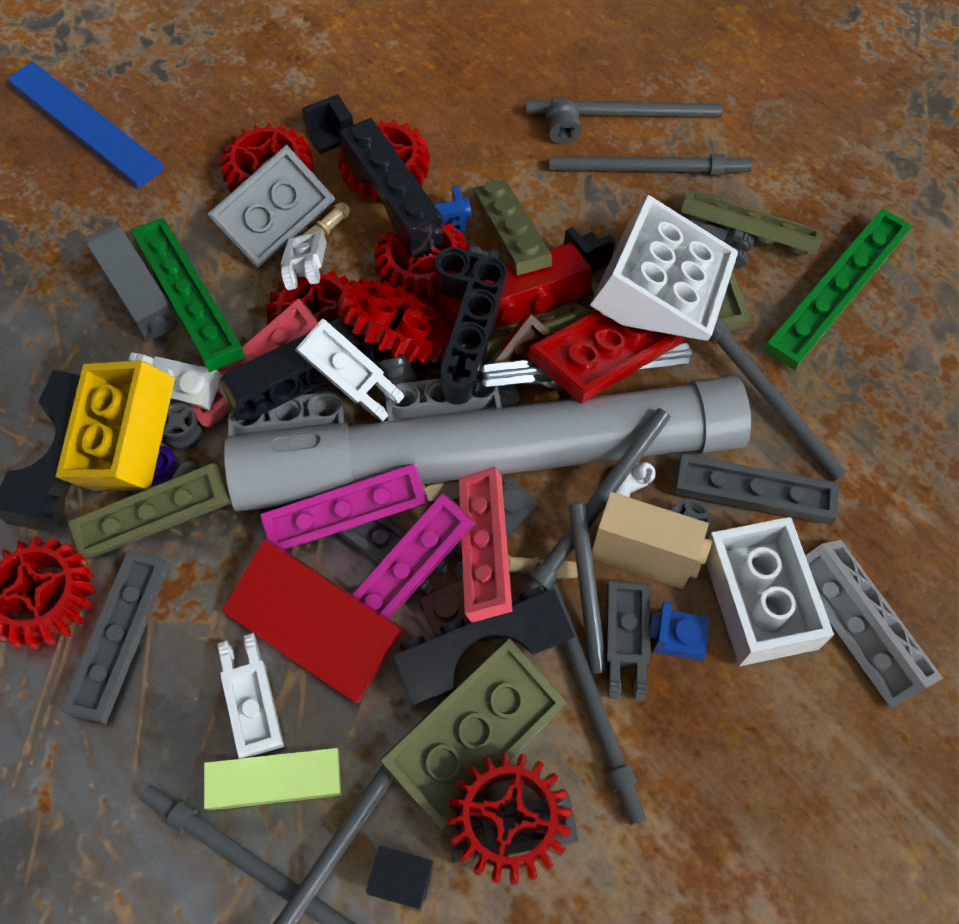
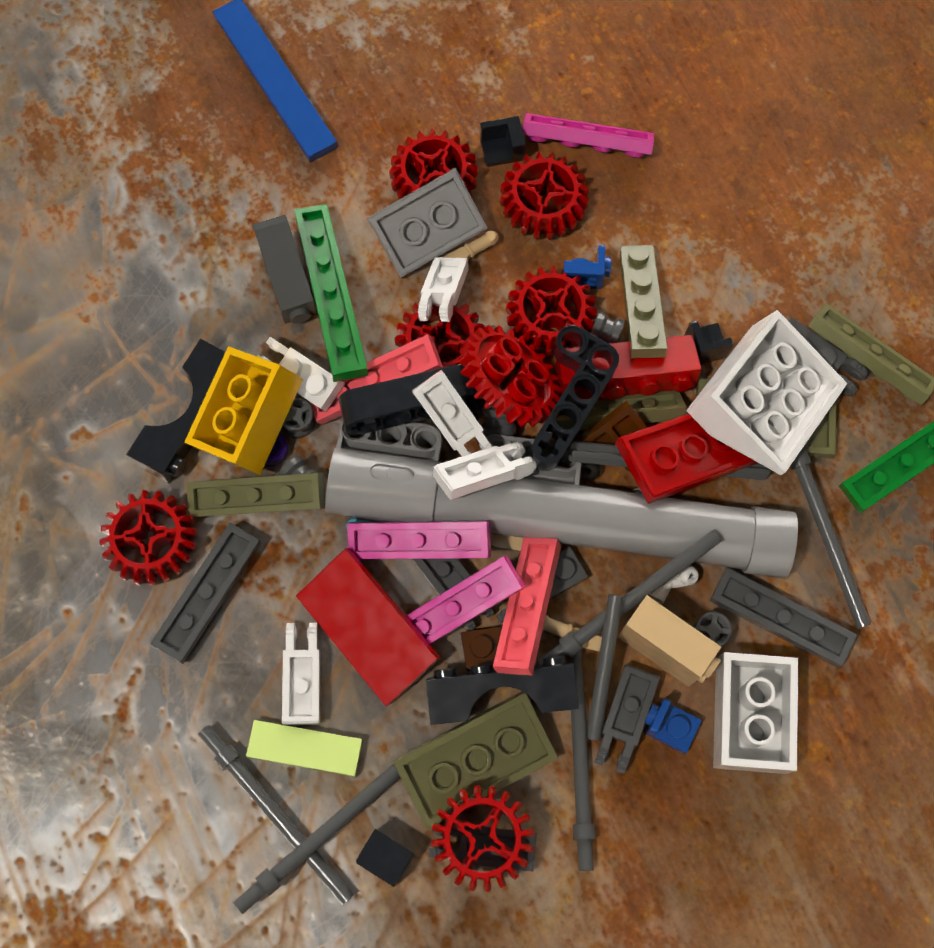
camera: 15 degrees right, 10 degrees up
black arch [340,117,443,258] -> none
dark grey bar [526,97,722,117] -> none
dark grey wheel [545,100,582,144] -> none
dark grey bar [549,154,752,175] -> none
light grey fence [806,540,943,709] -> none
none -> white hinge [433,442,537,500]
none -> dark pink plate [522,113,654,157]

